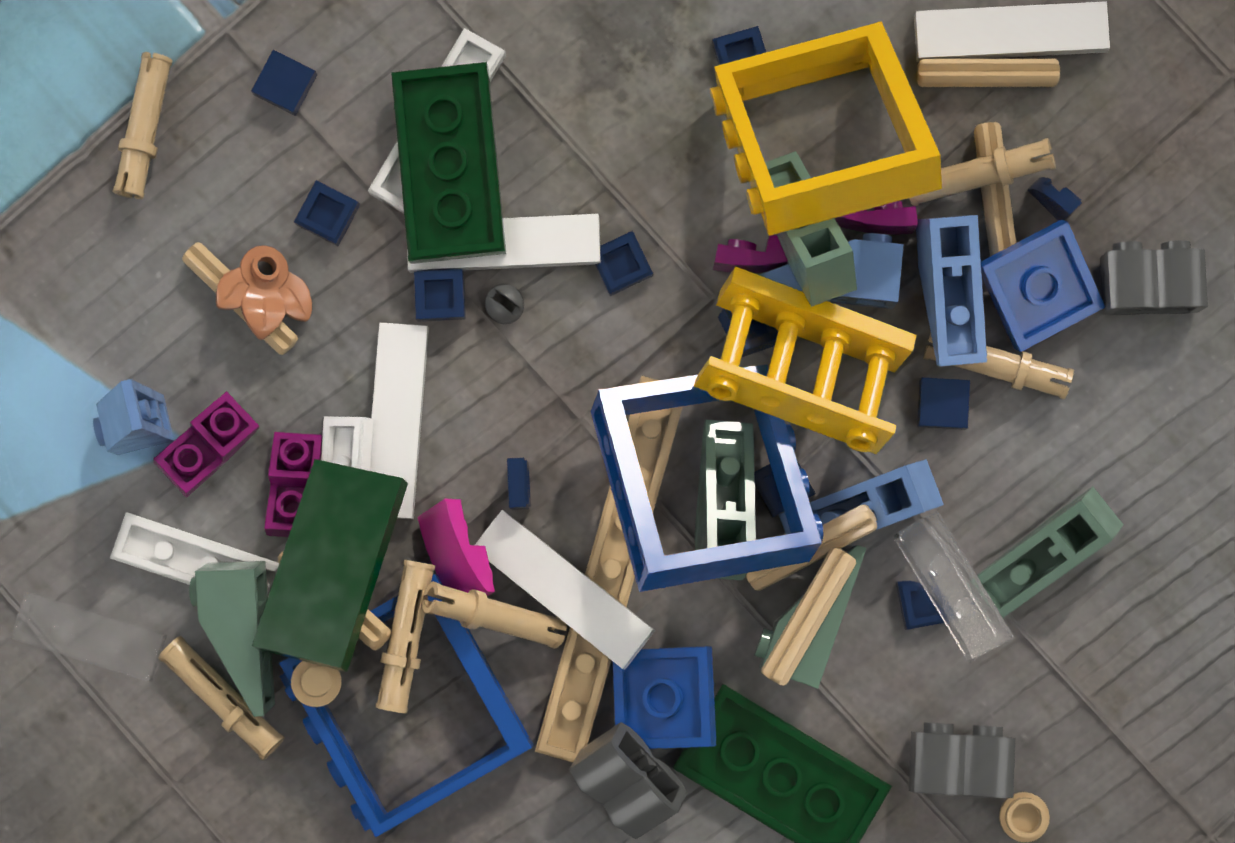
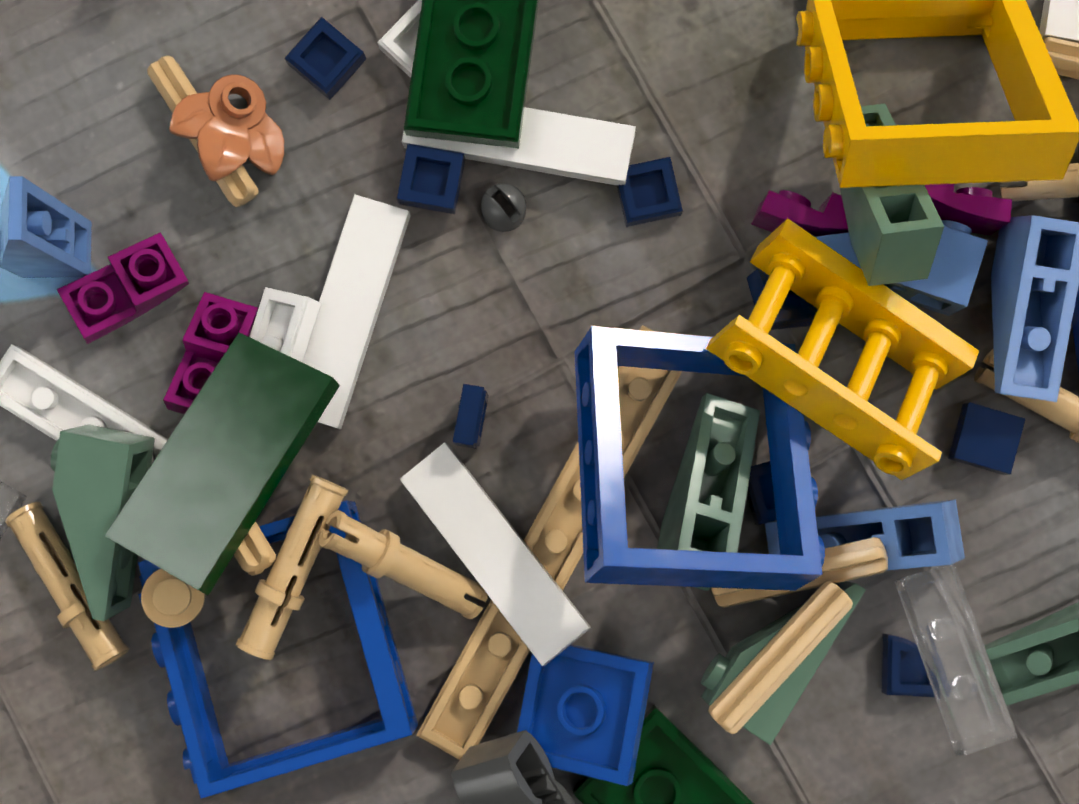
camera: 10 degrees right, 0 degrees up
dark pink slope [418,498,495,596] -> none

